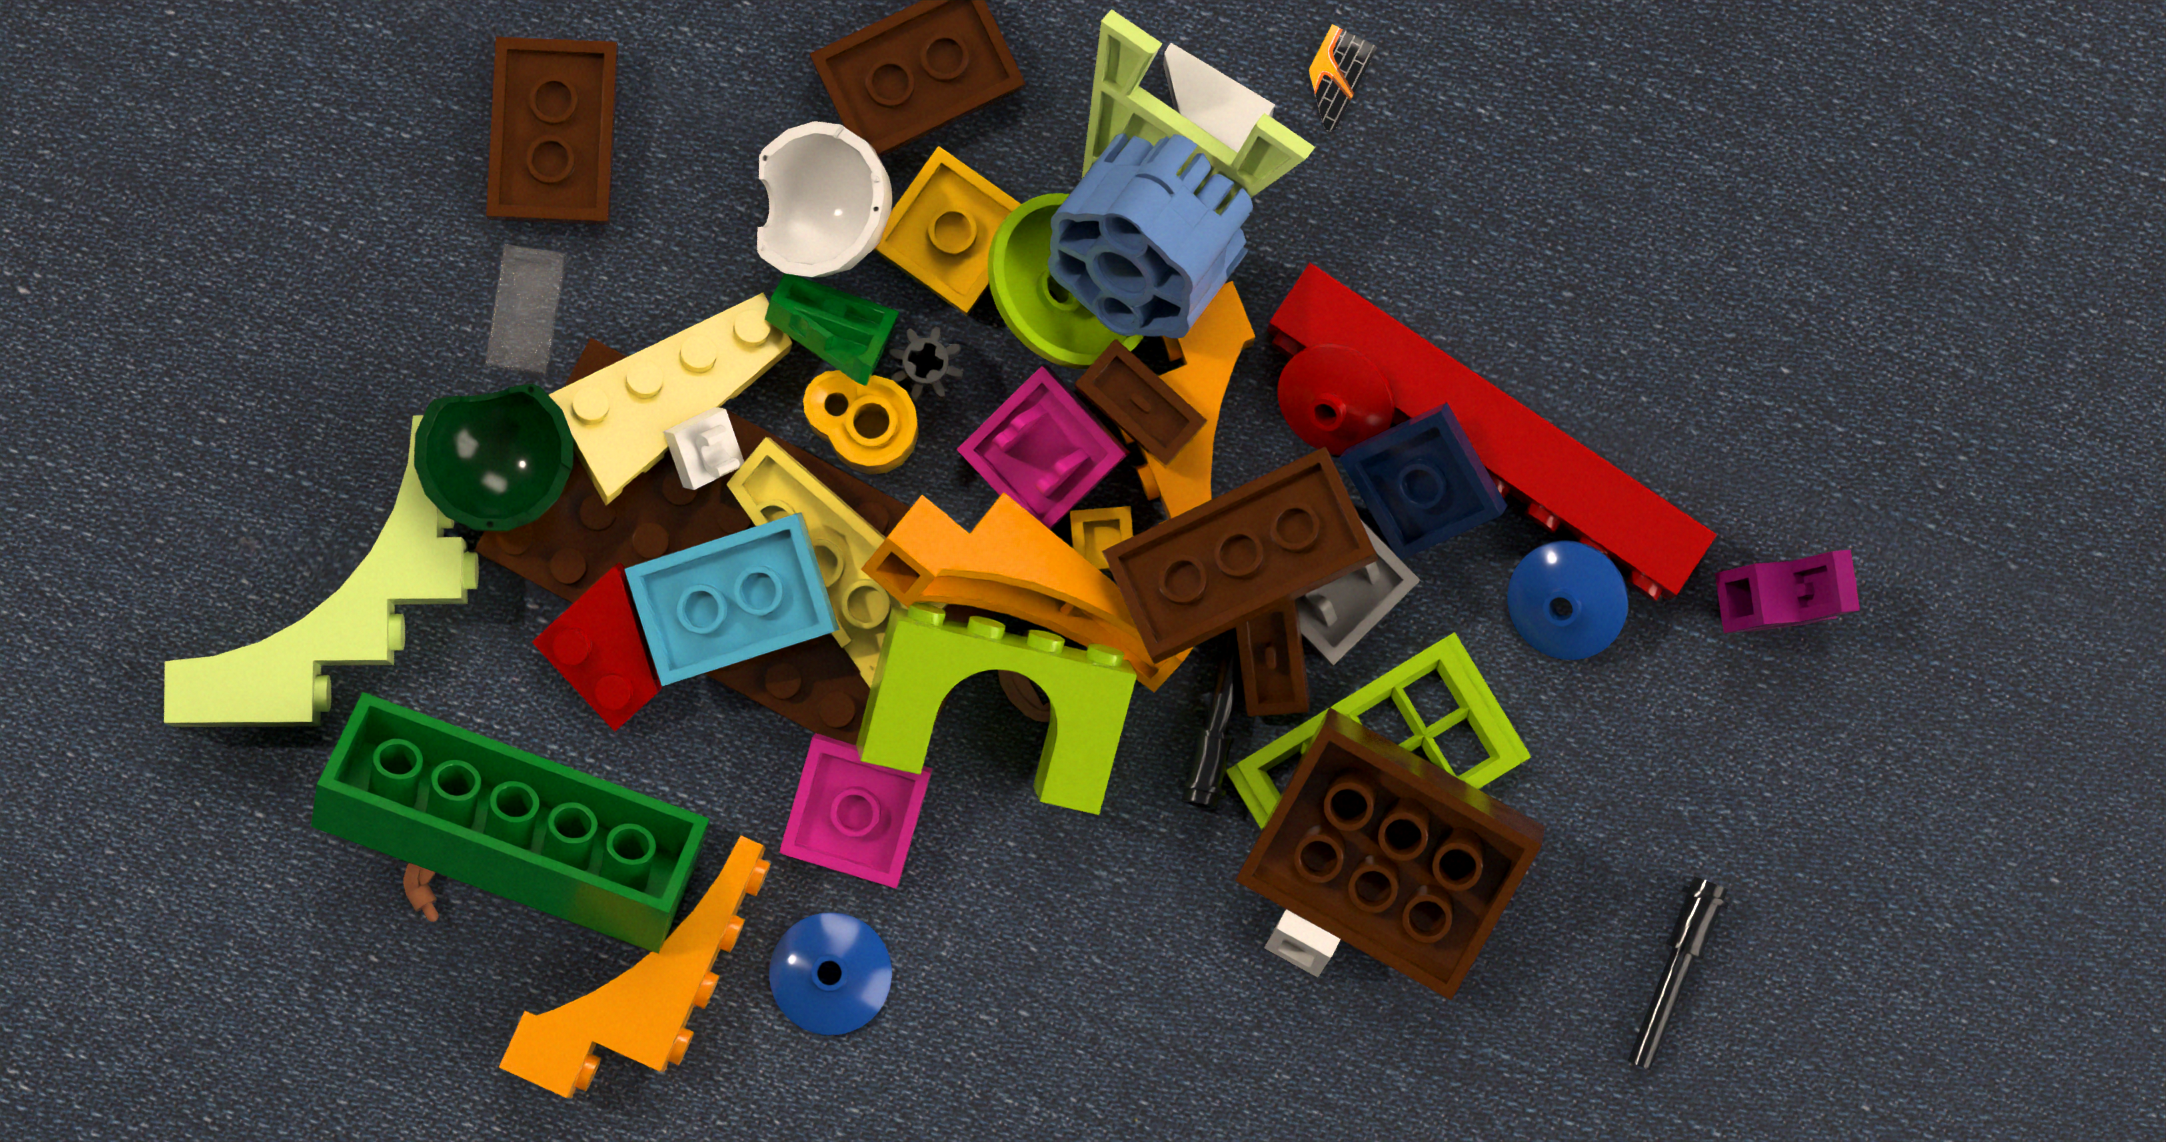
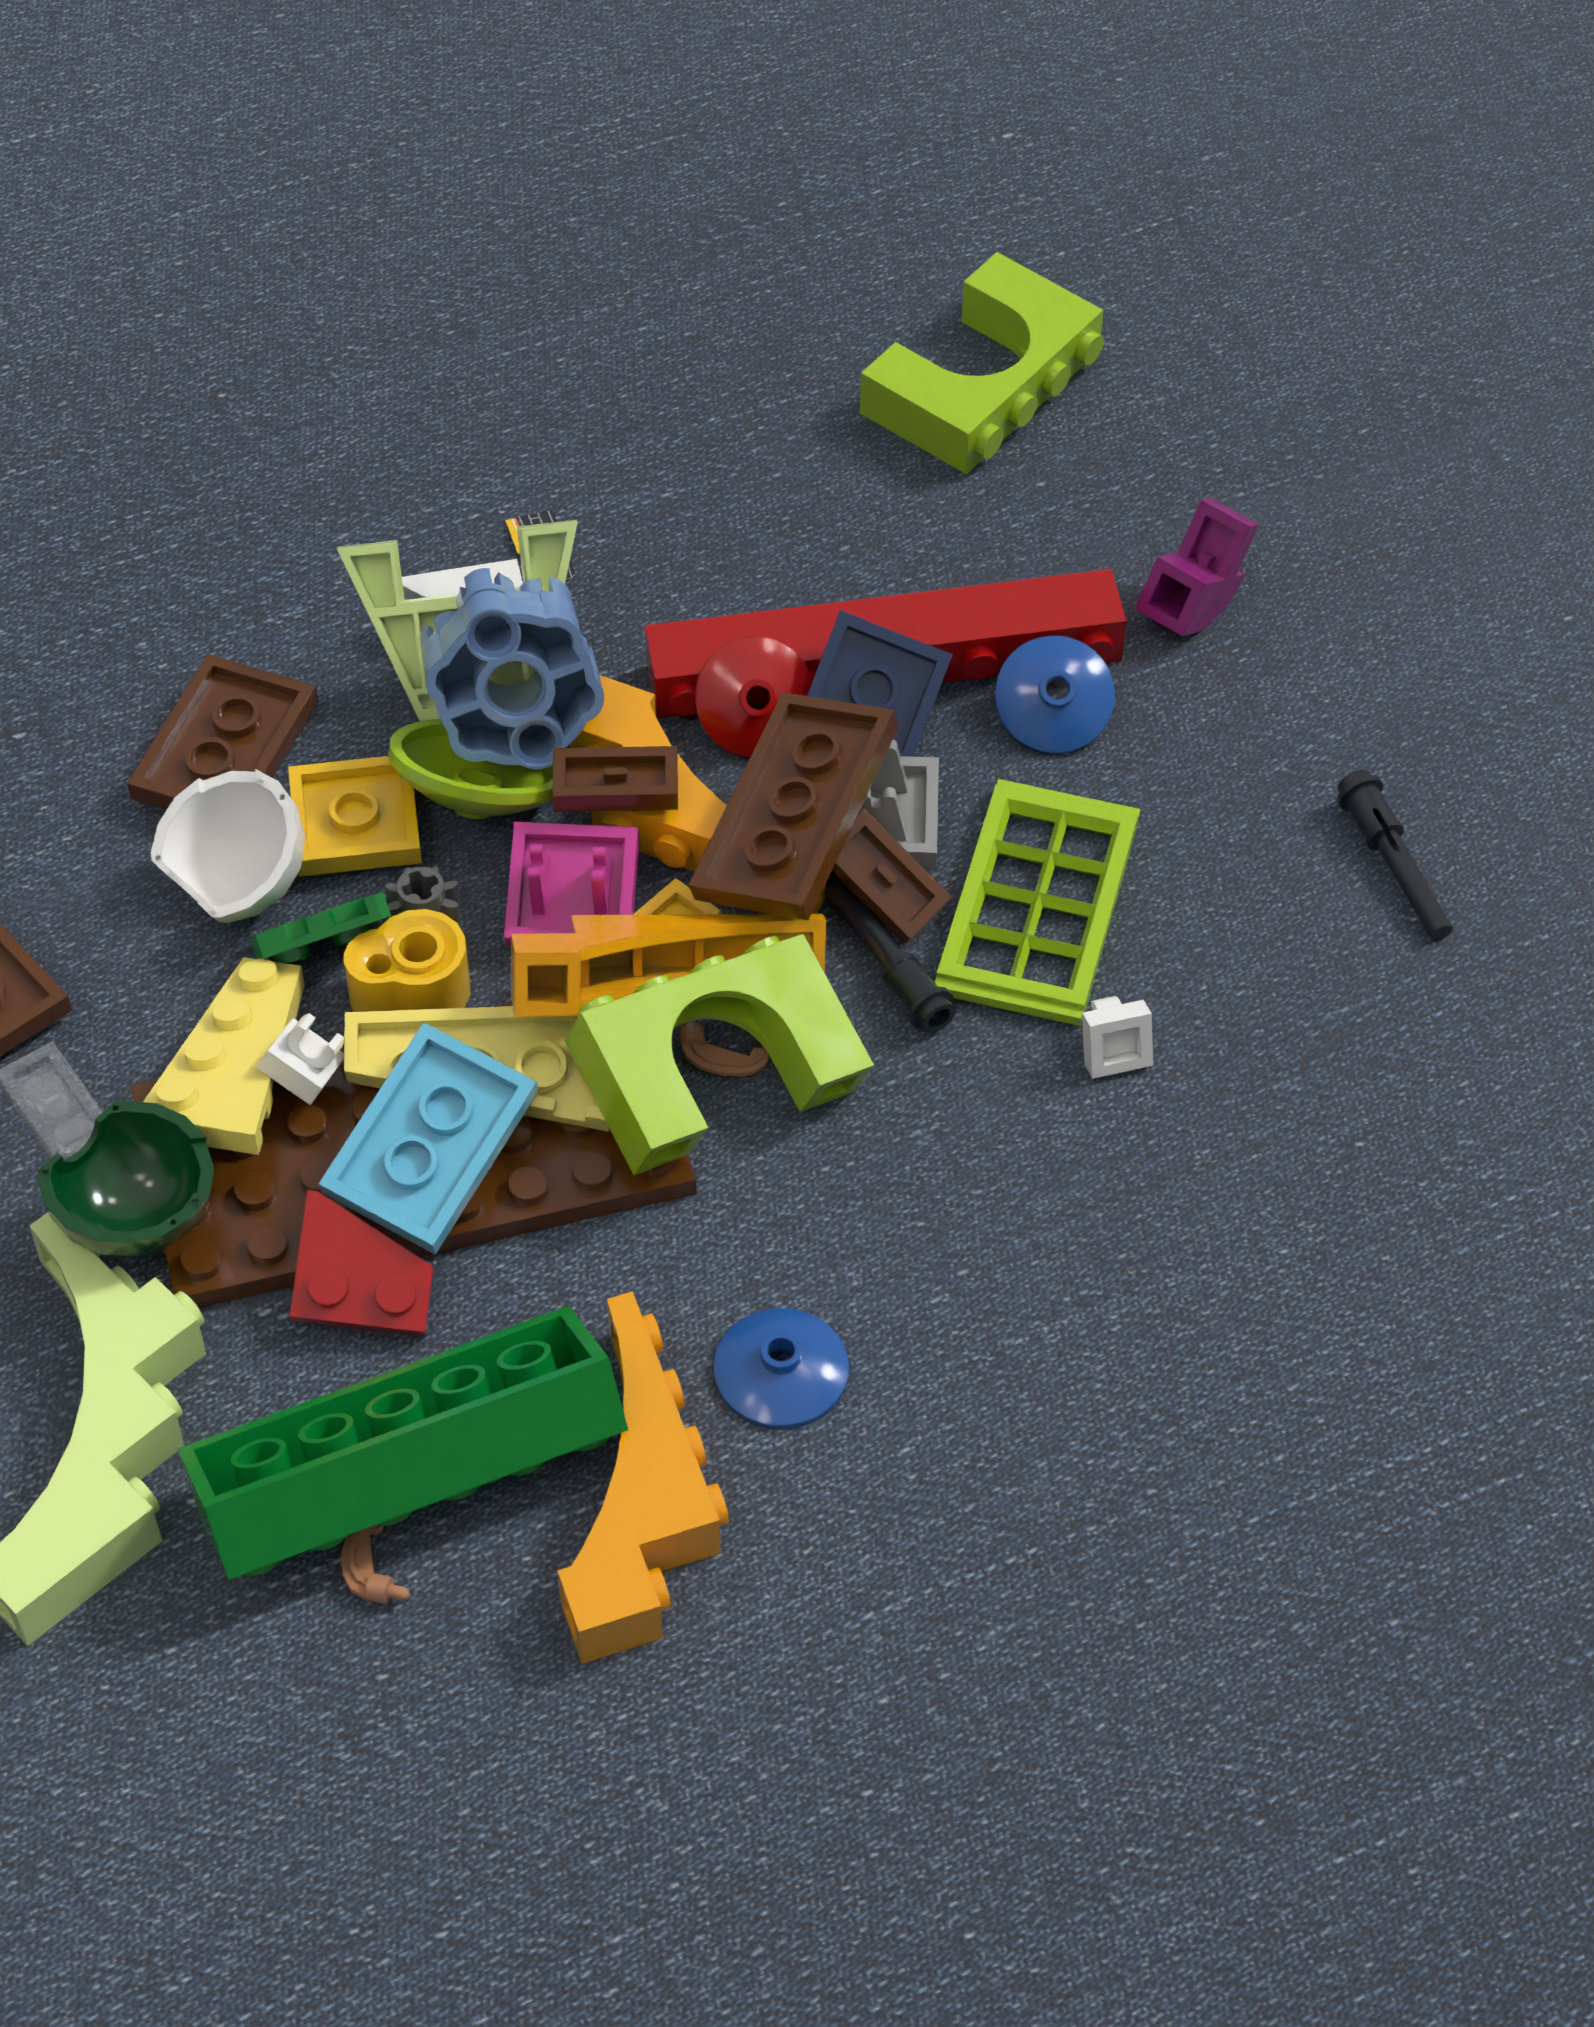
camera: 40 degrees left, 30 degrees down
dark pink plate [779,733,933,889] -> none
reddish brown slope [1235,707,1545,1000] -> none
none -> lime arch [860,252,1104,474]

